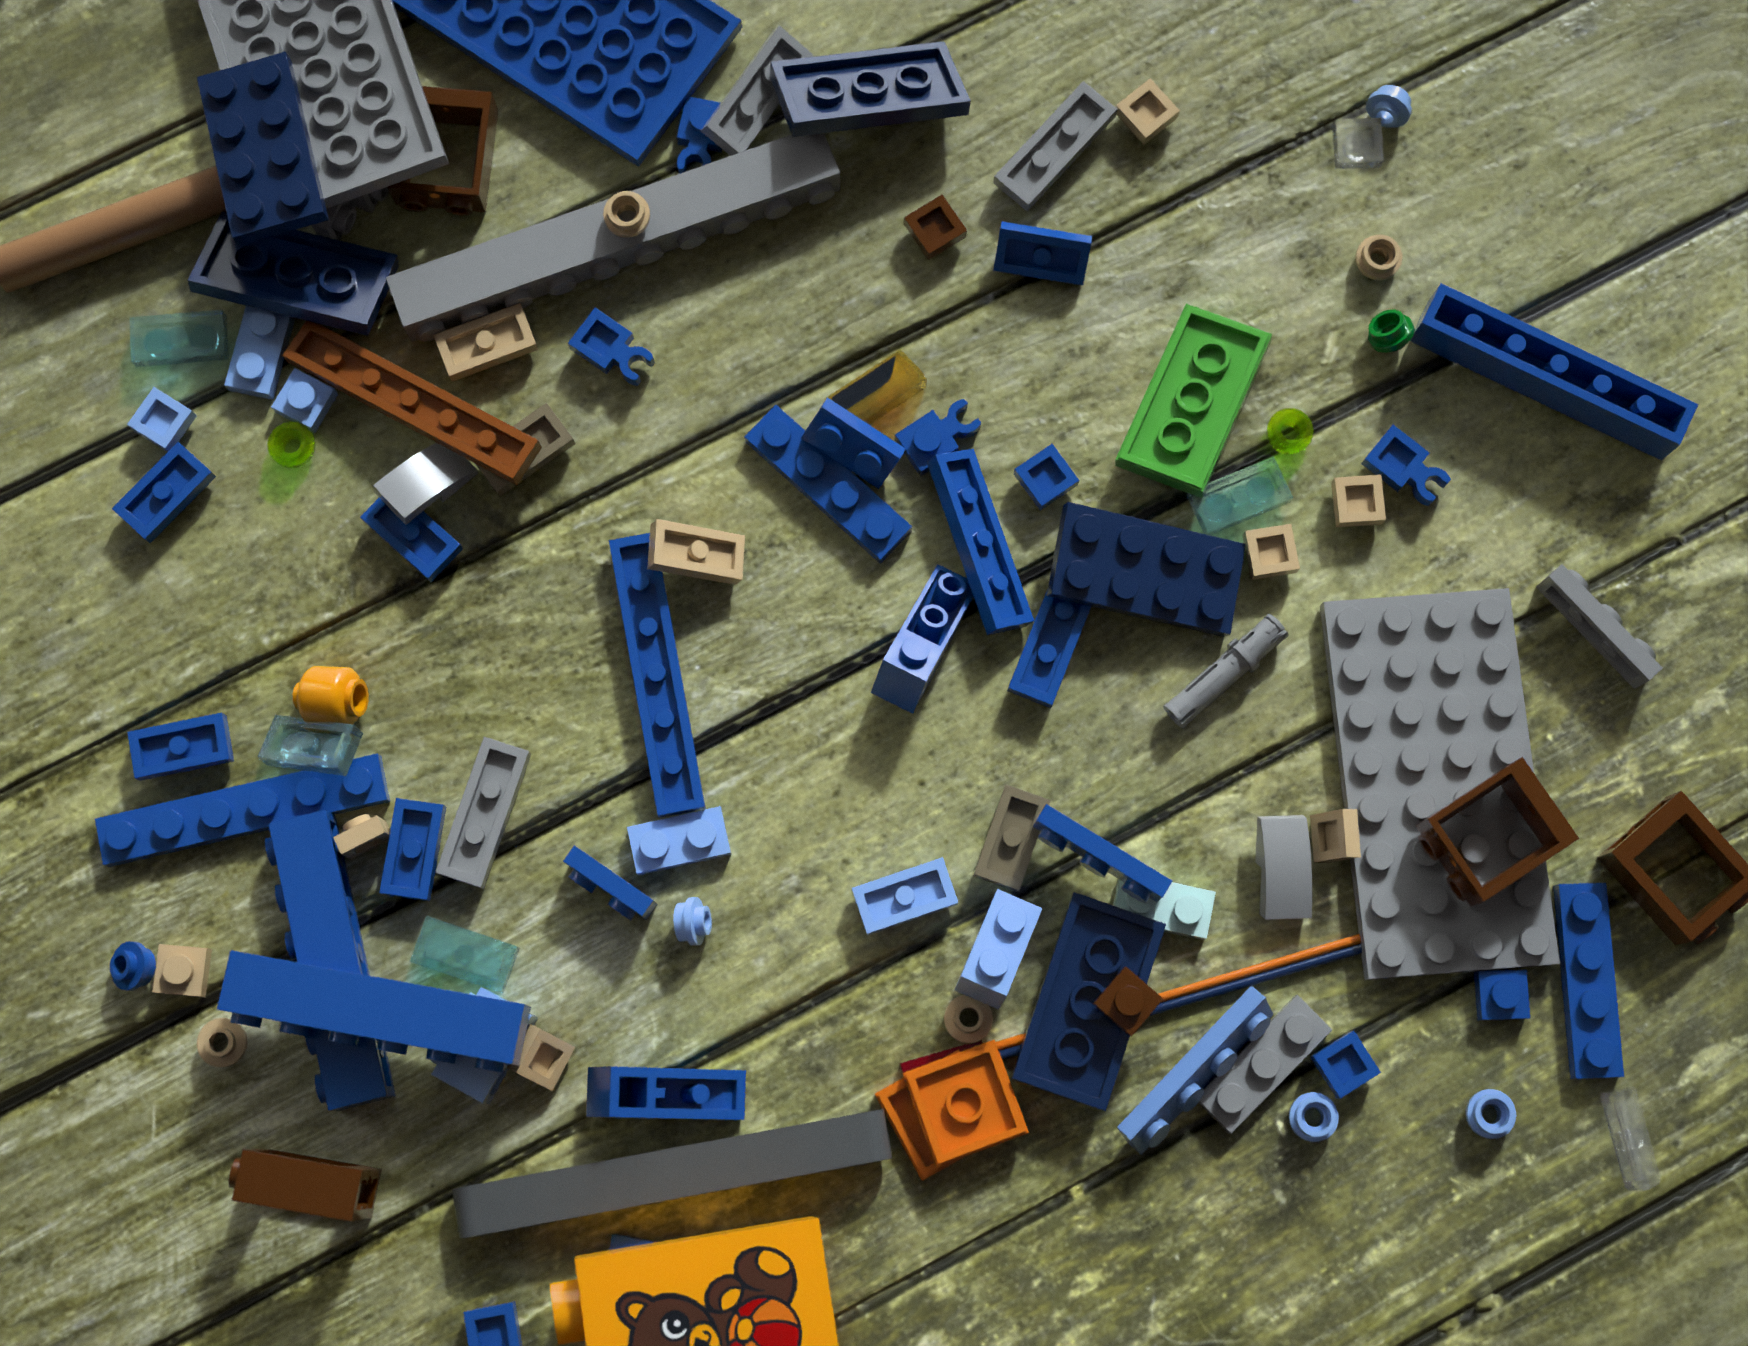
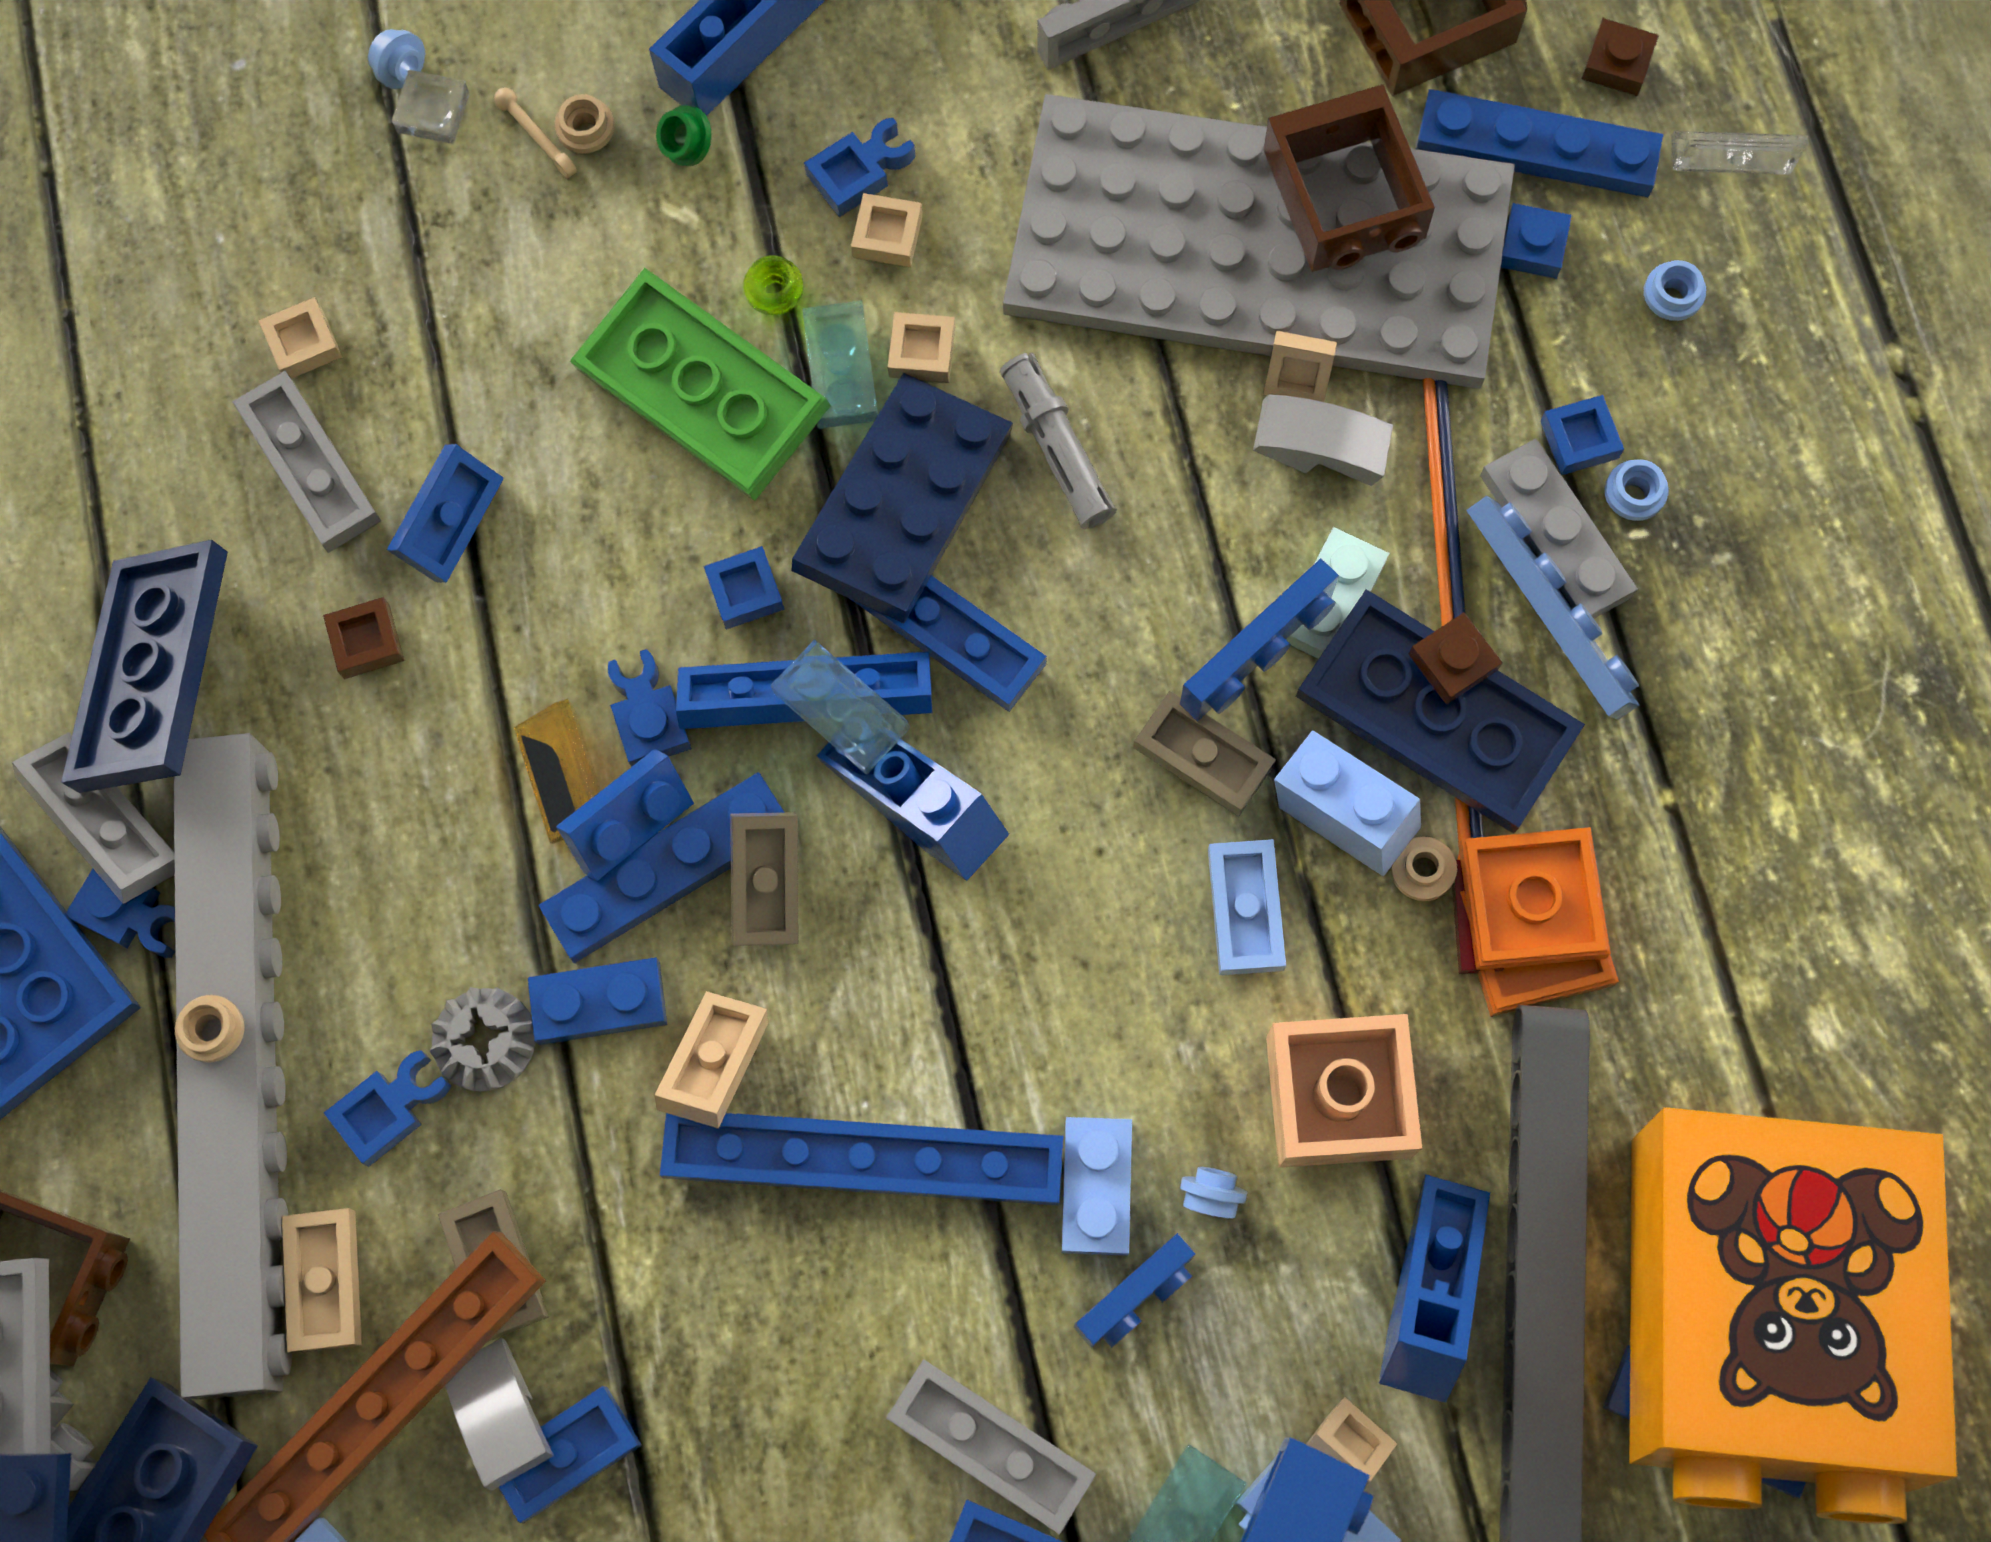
camera: 70 degrees left, 5 degrees down
none -> light grey gear [430,987,536,1091]
none -> tan hinge [494,88,577,179]
none -> blue plate [528,957,668,1045]
none -> dark tan plate [730,812,799,946]
none -> clear light blue plate [771,639,910,775]
none -> light nougat brick [1266,1014,1422,1168]
none -> reddish brown plate [1582,18,1659,96]

